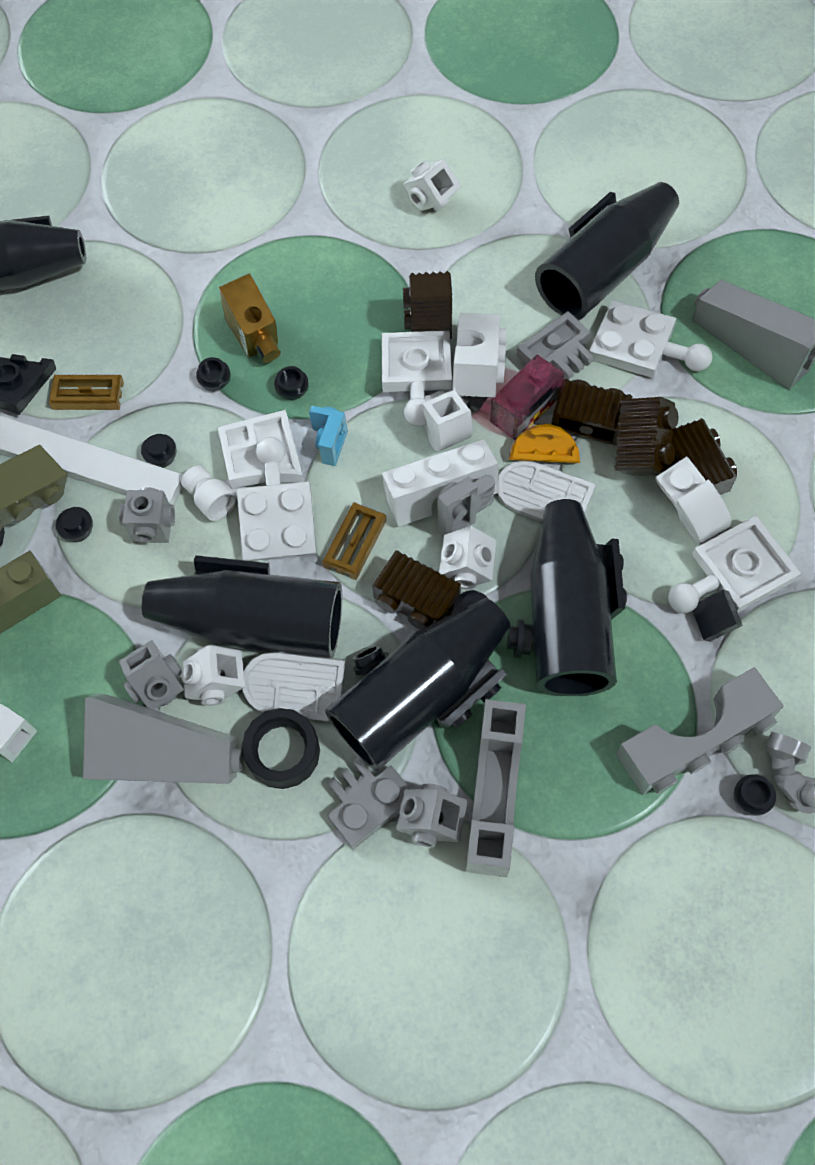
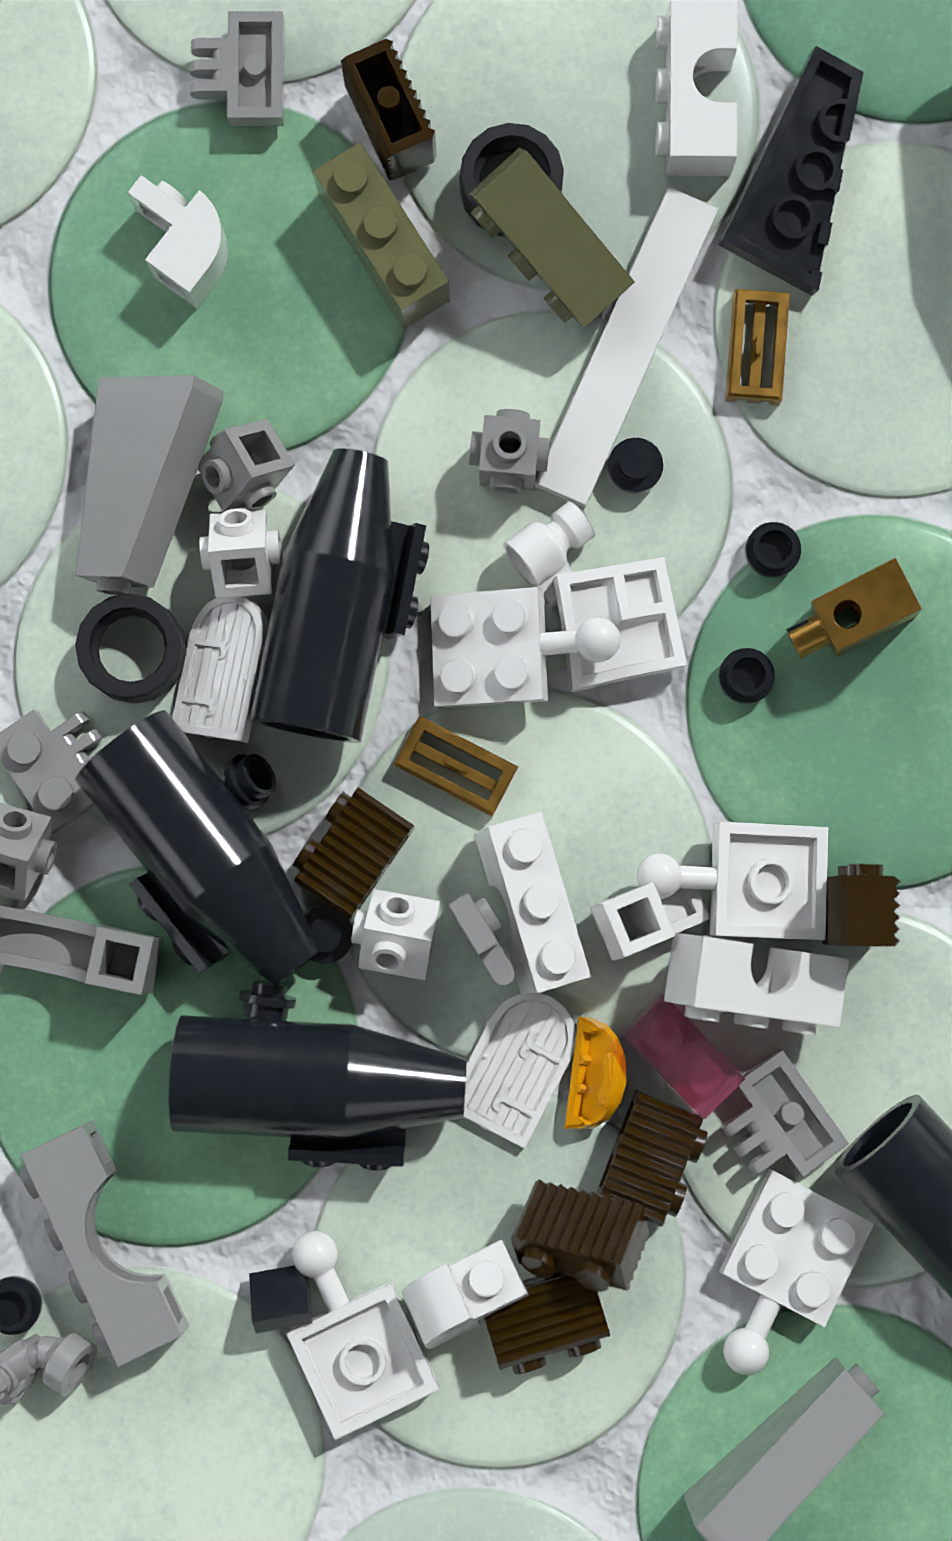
camera: 90 degrees right, 20 degrees up
black plate [56,507,93,542] -> none
medium azure bracket [309,406,348,466] -> none

